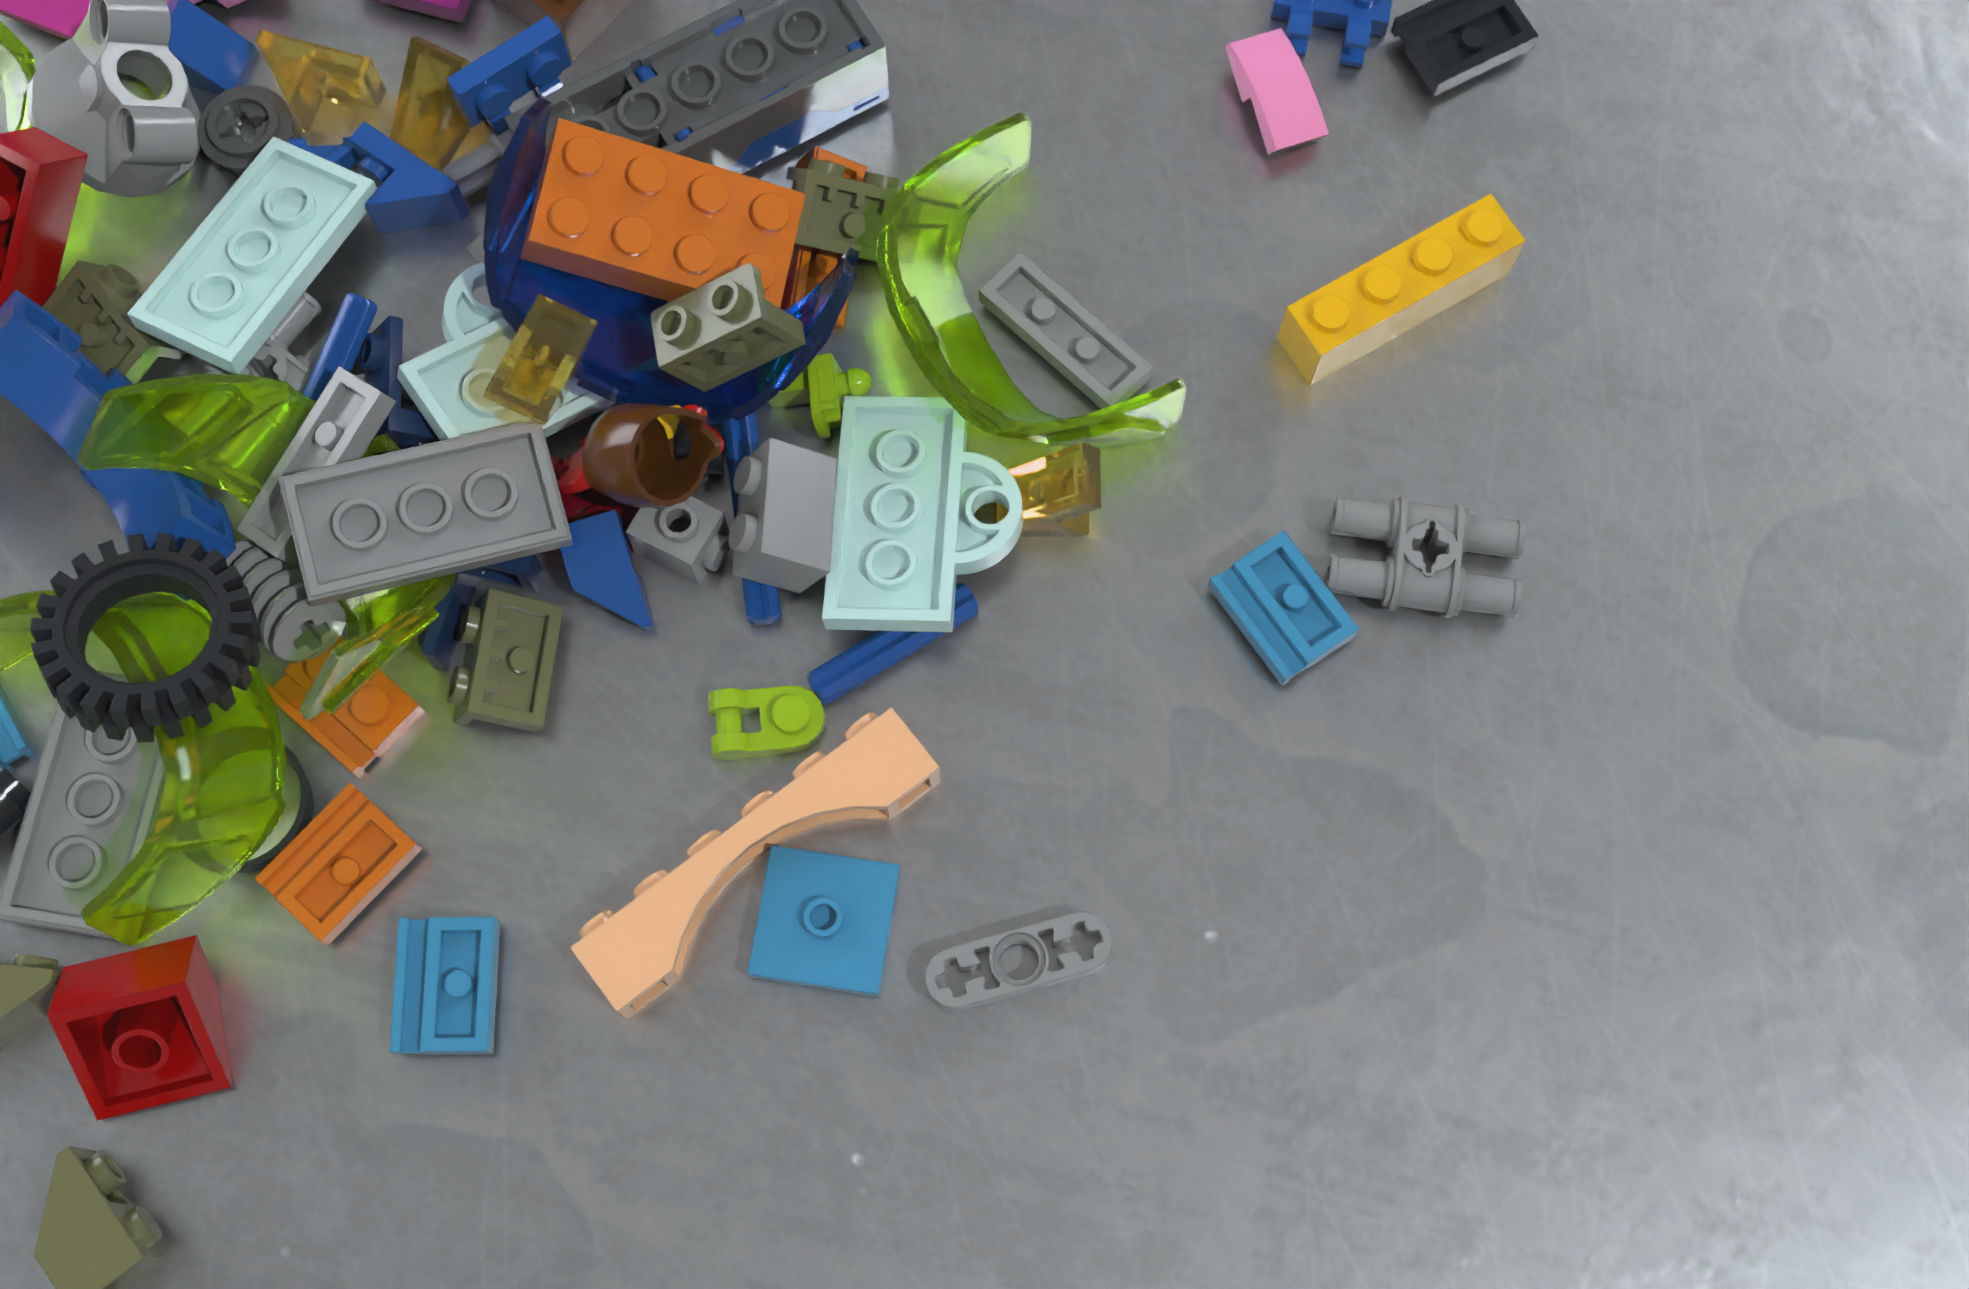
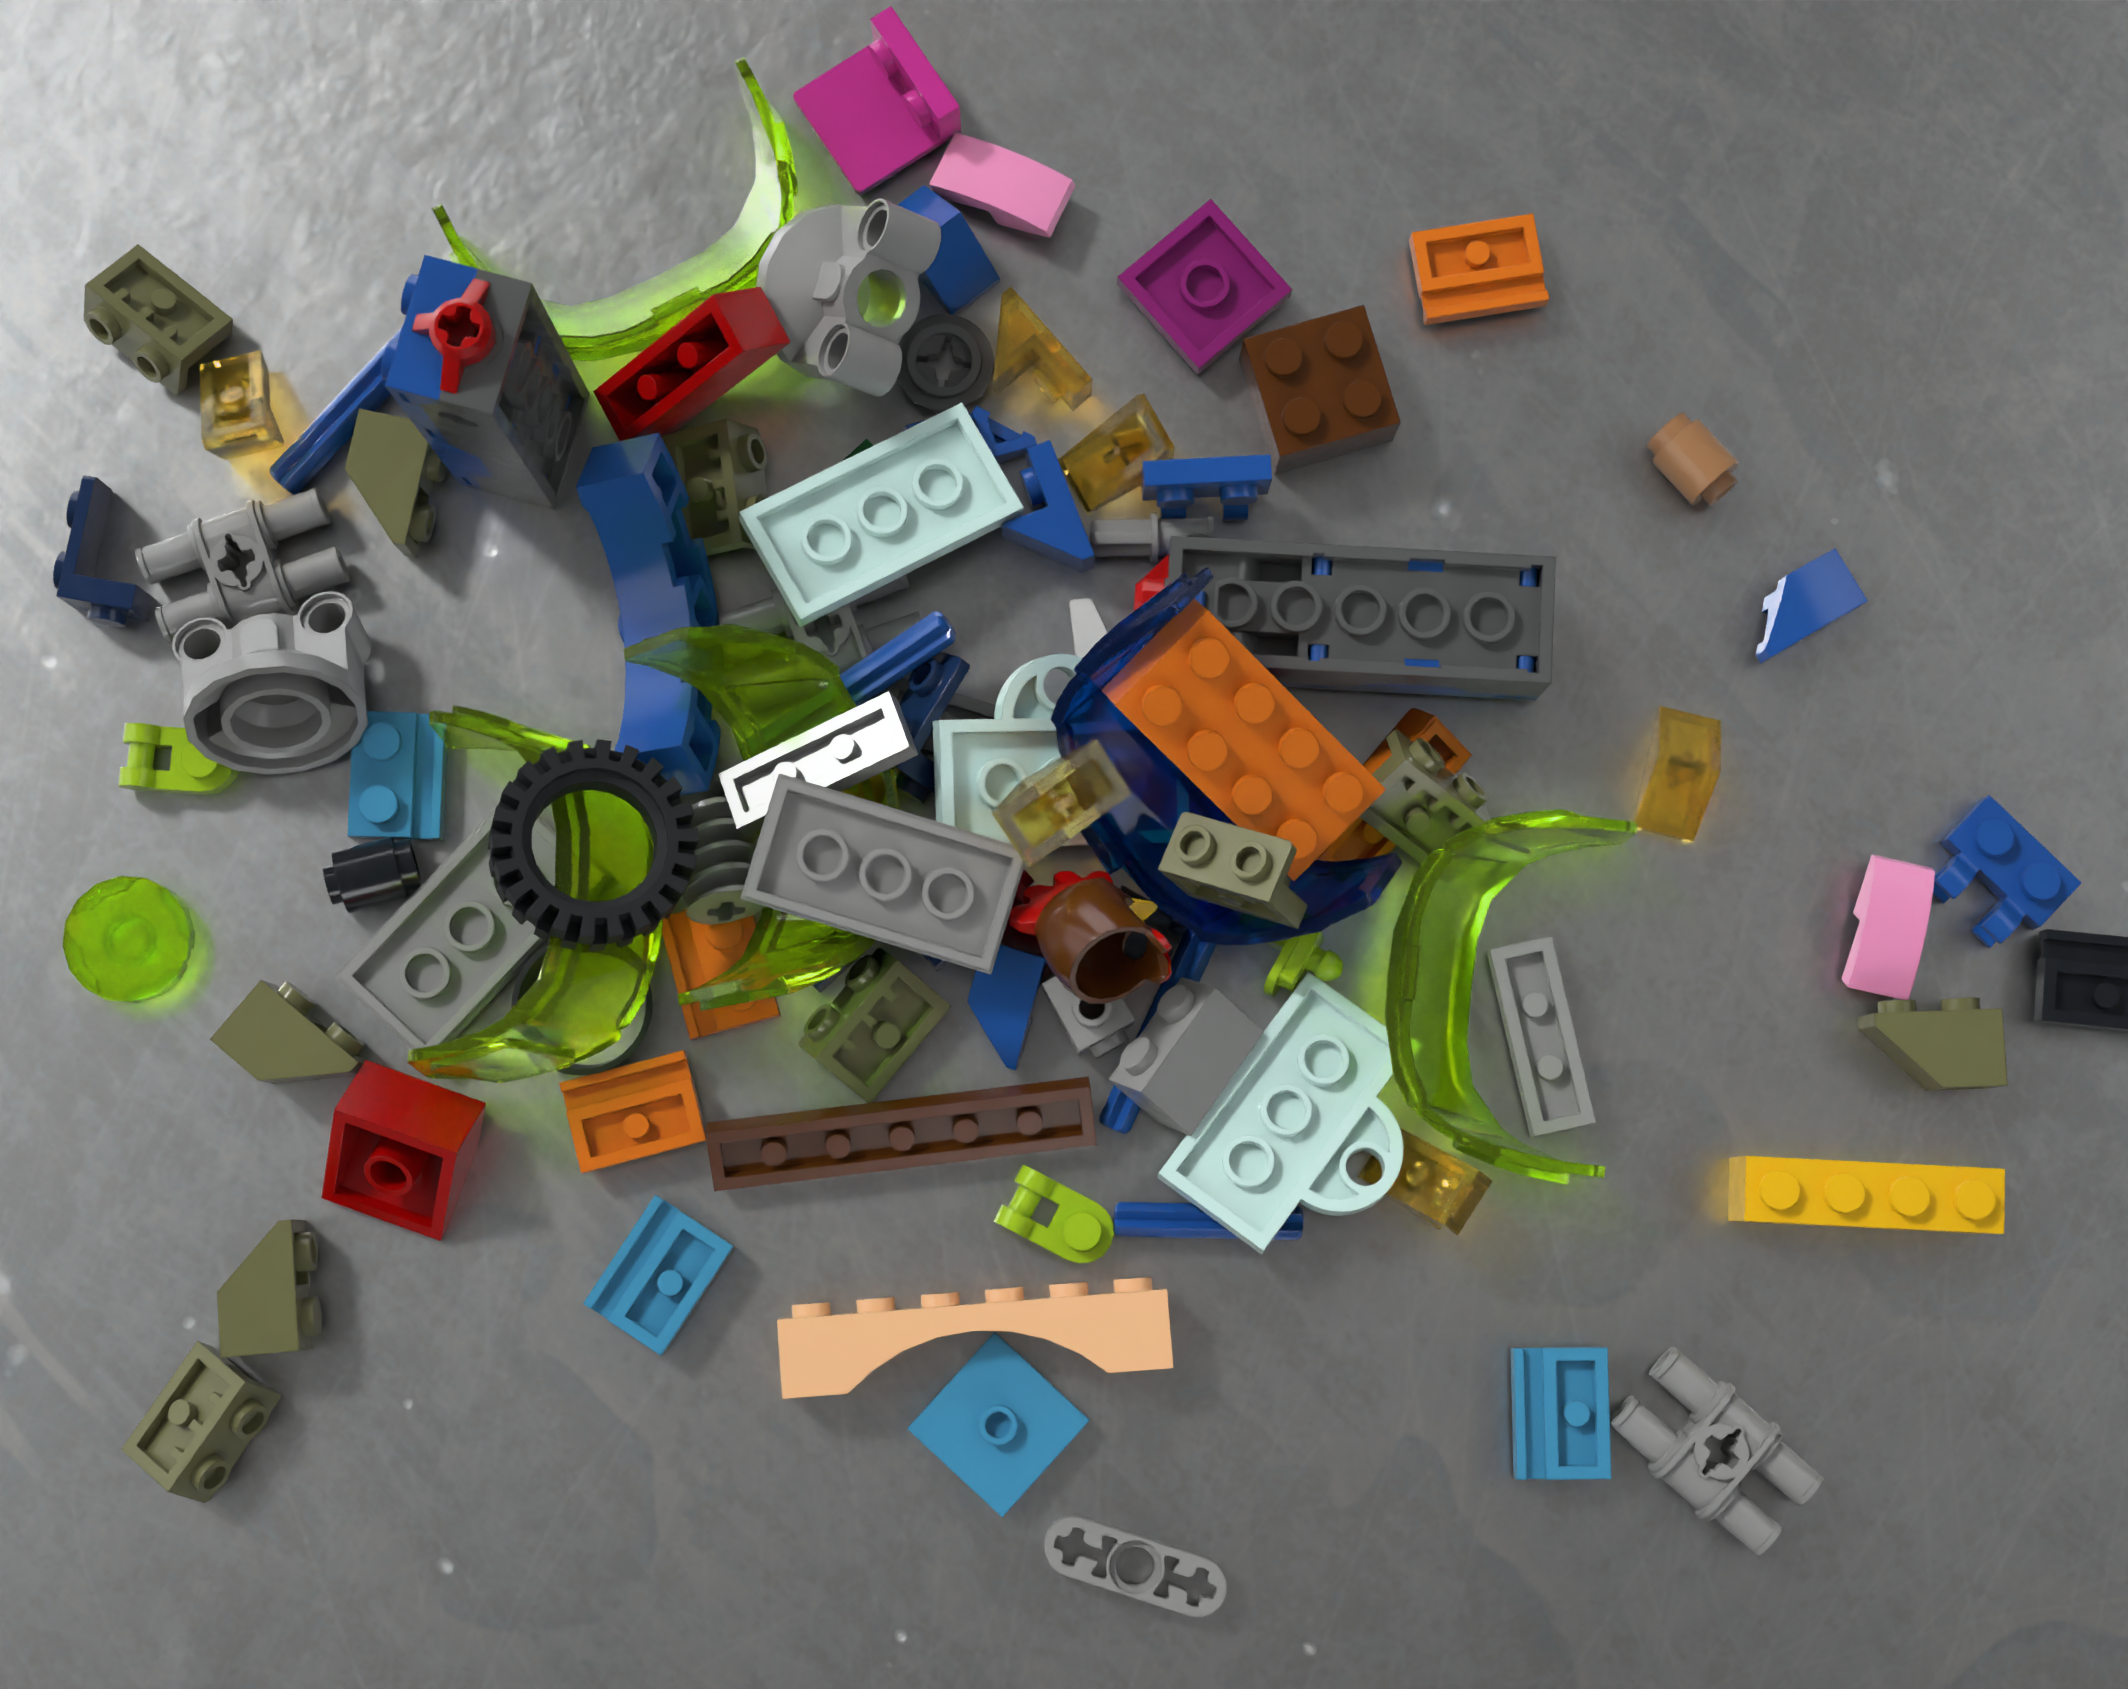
camera: 30 degrees right, 10 degrees up
none -> reddish brown plate [705,1076,1097,1191]
none -> clear yellow slope [1630,706,1721,843]
none -> olive slope [1858,997,2008,1091]

